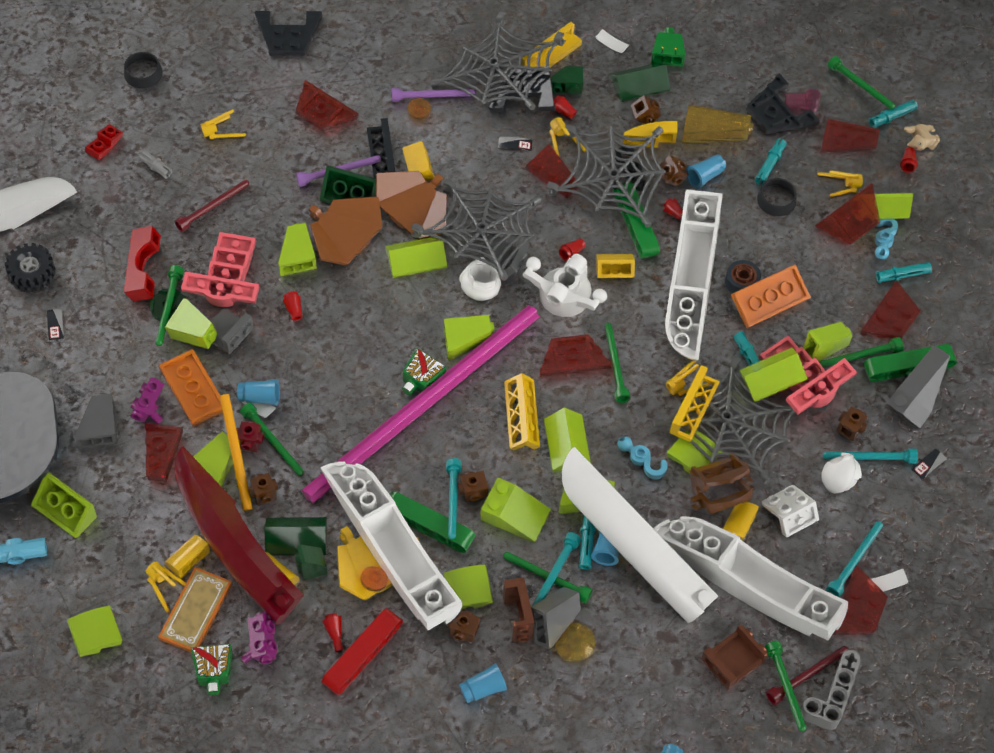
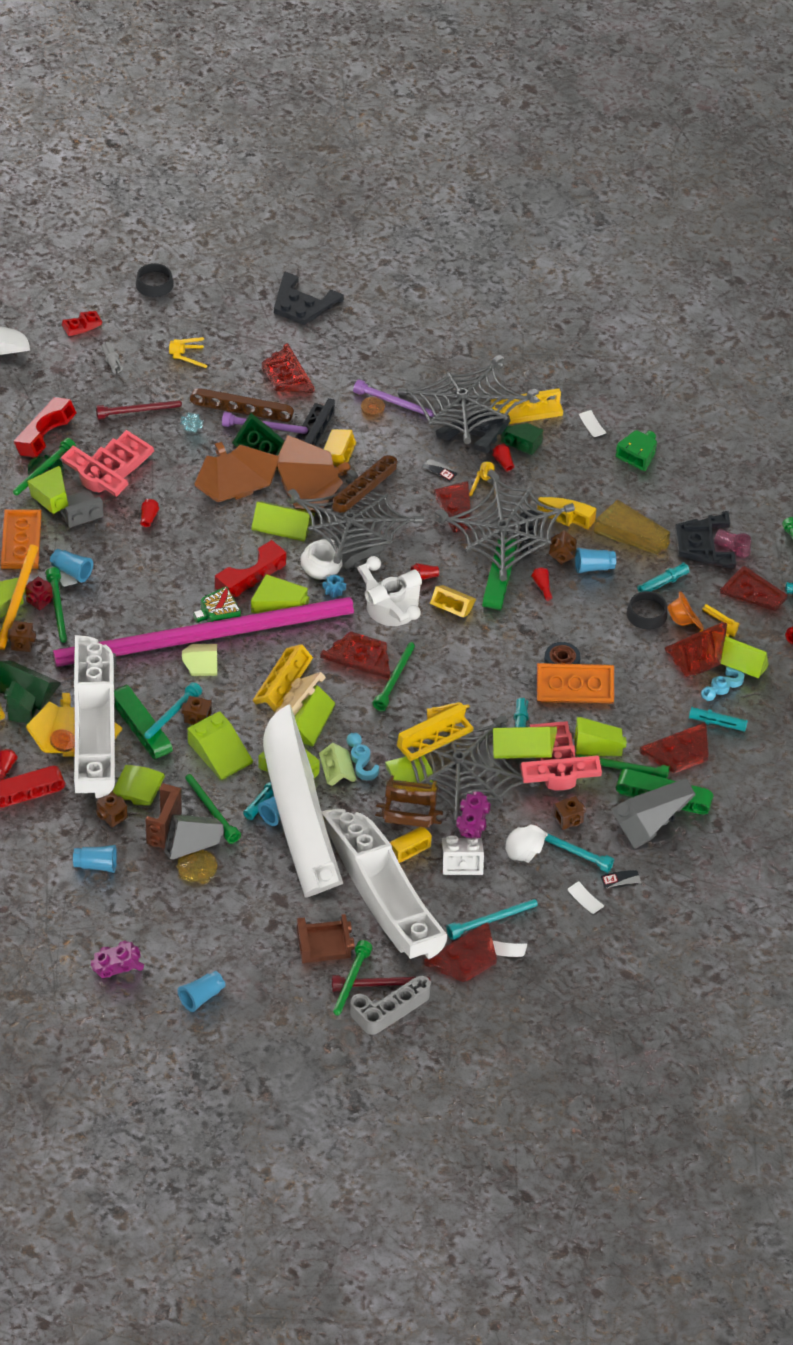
camera: 30 degrees right, 10 degrees down
lime slope [278,222,317,276] -> none
teal piece [531,532,581,607] -> none
dark green slope [609,62,670,102] -> none
reddish brown brick [631,95,662,124] -> none
white slope [665,189,723,361] -> none
none -> clear light blue gear [180,412,204,433]
none -> yellowish green slope [182,644,217,676]
none -> reddish brown beam [190,388,294,422]
none -> red arch [215,540,286,598]
none -> tan wing [275,672,326,716]
none -> yellowish green panel [319,743,357,786]
none -> dark azure gear [323,575,346,598]
none -> reddish brown beam [332,455,397,513]
none -> magenta brick [456,792,491,838]
none -> white sticker [568,881,604,914]
none -> orange piece [667,591,704,630]

